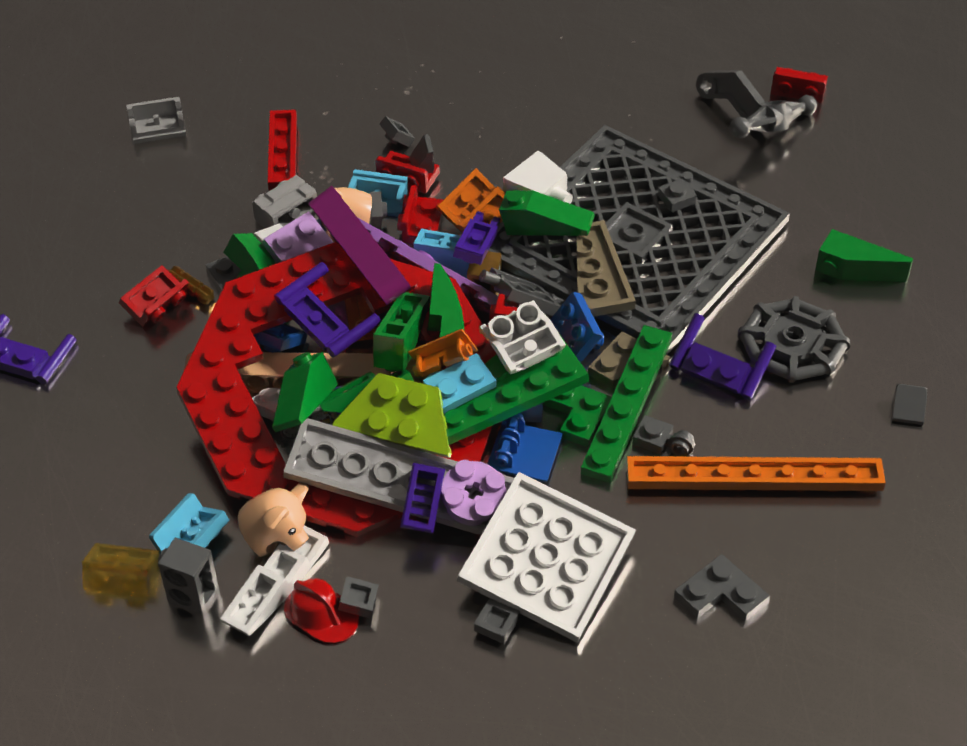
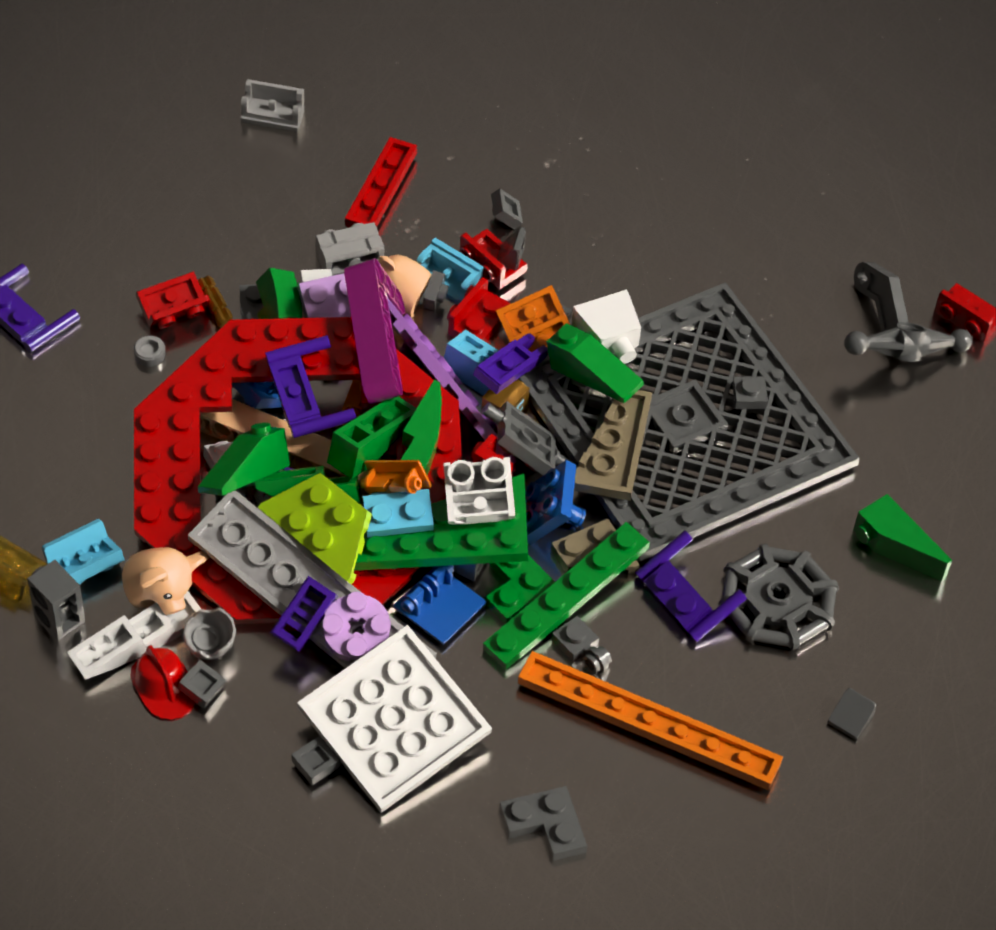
camera: 20 degrees right, 5 degrees up
none -> light grey tile [134,336,166,367]
none -> light grey hair [183,608,236,660]

